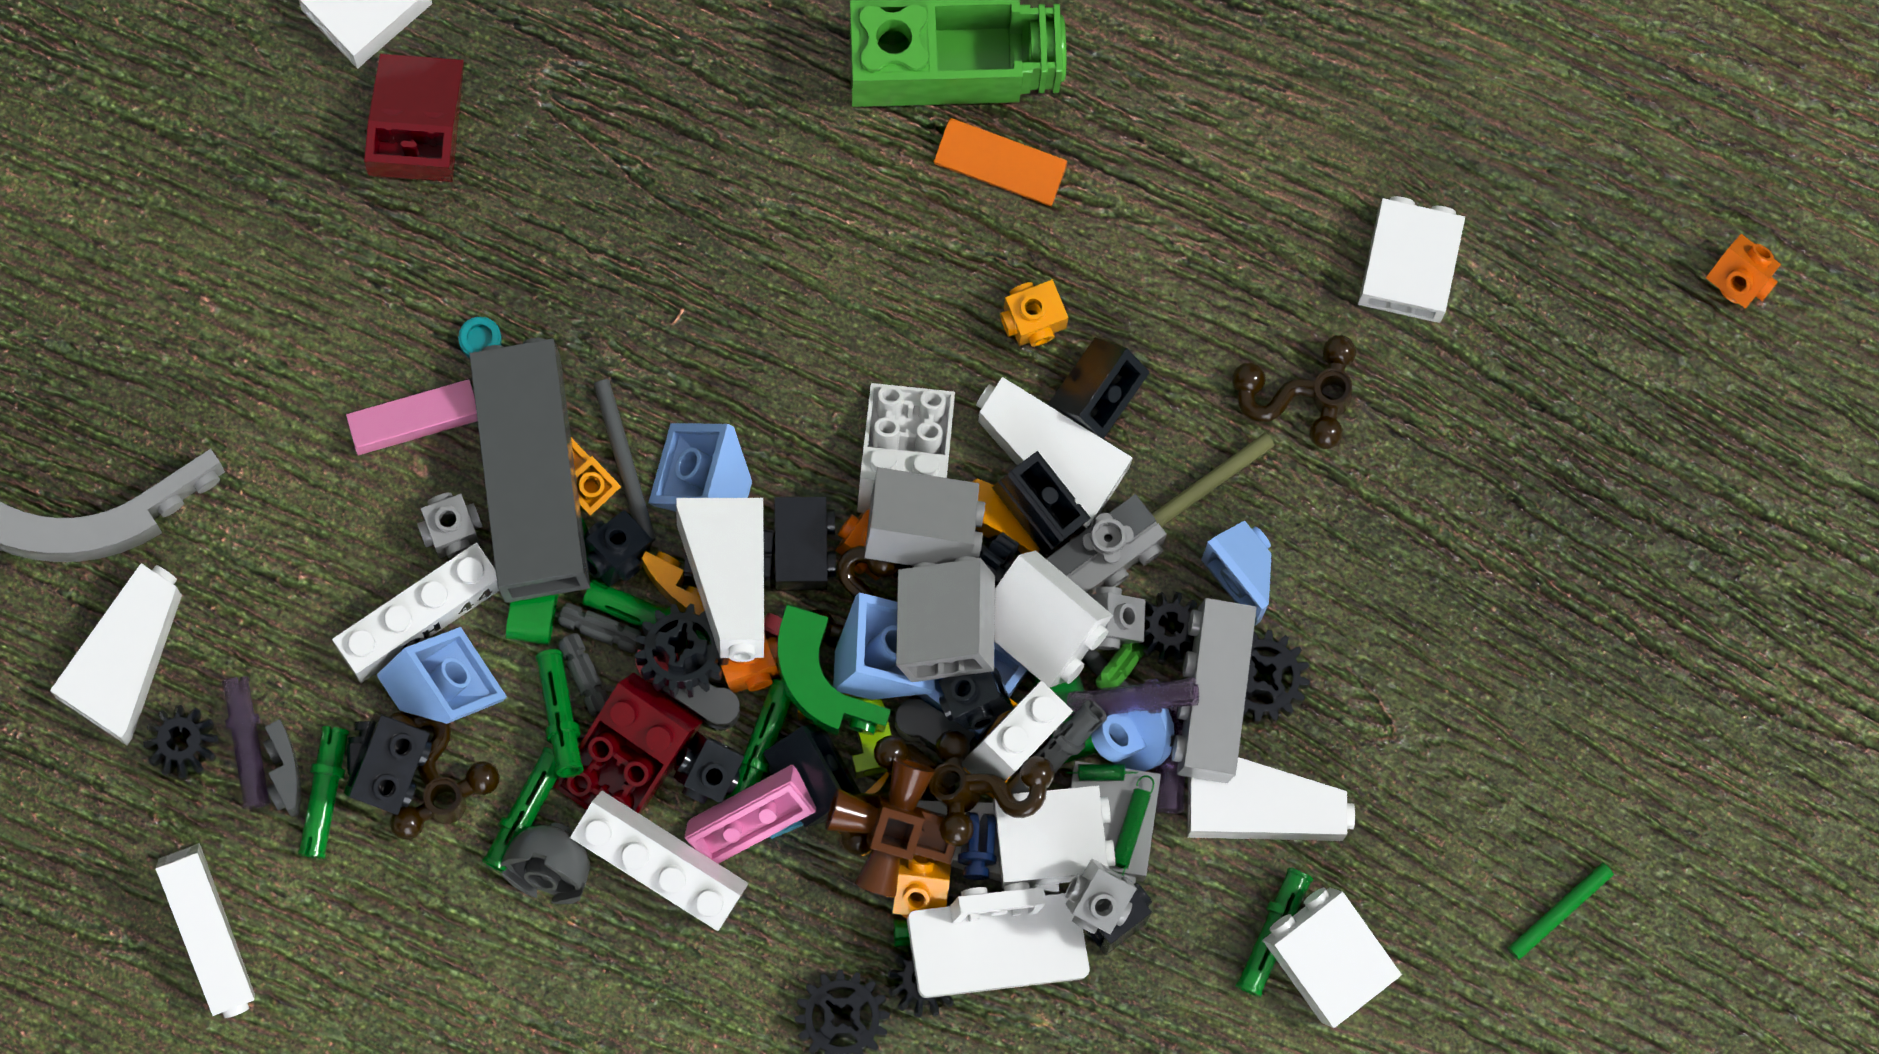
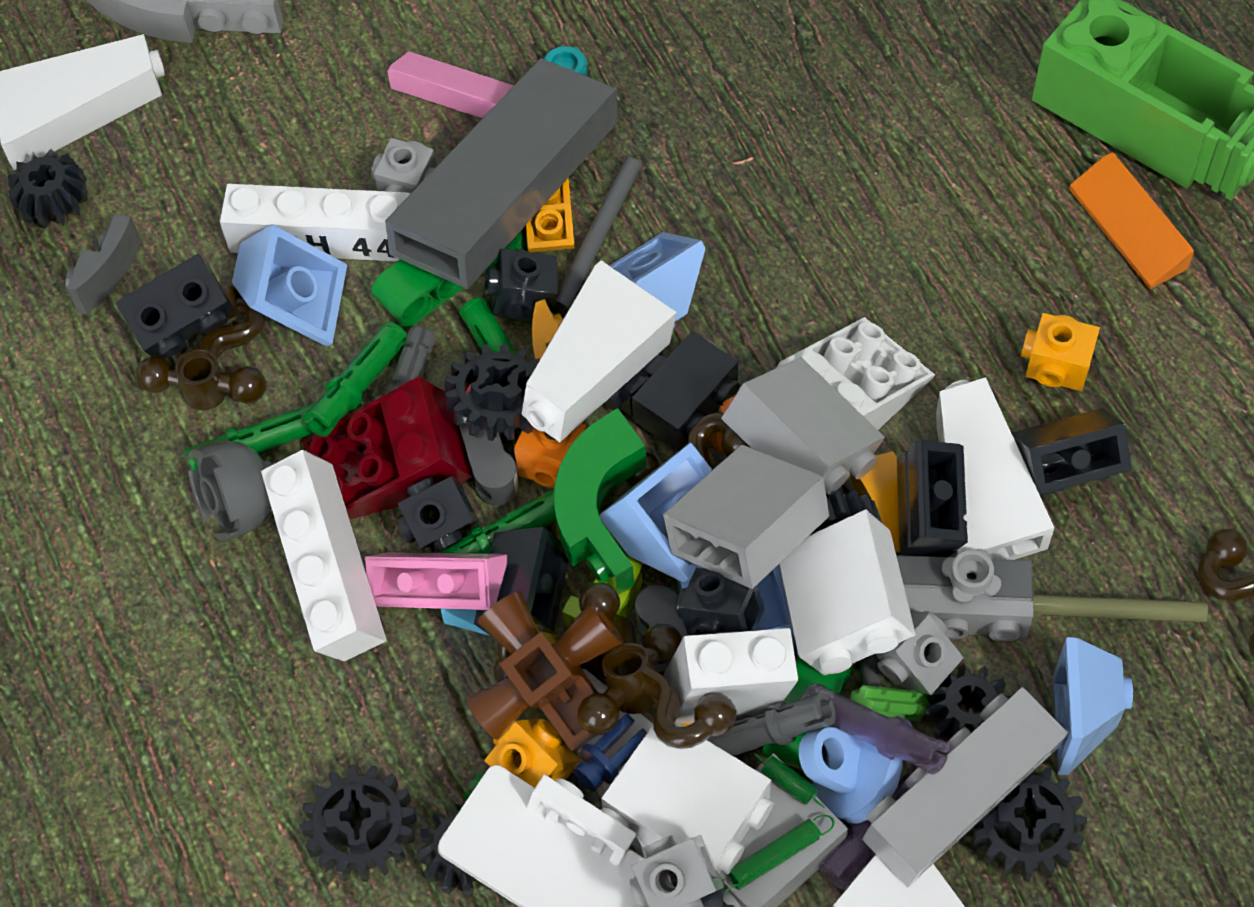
camera: 50 degrees right, 15 degrees down
clear purple pin [221,676,271,809] -> none
green pin [298,726,350,859] -> none
dark grey axle [558,603,642,653] -> none

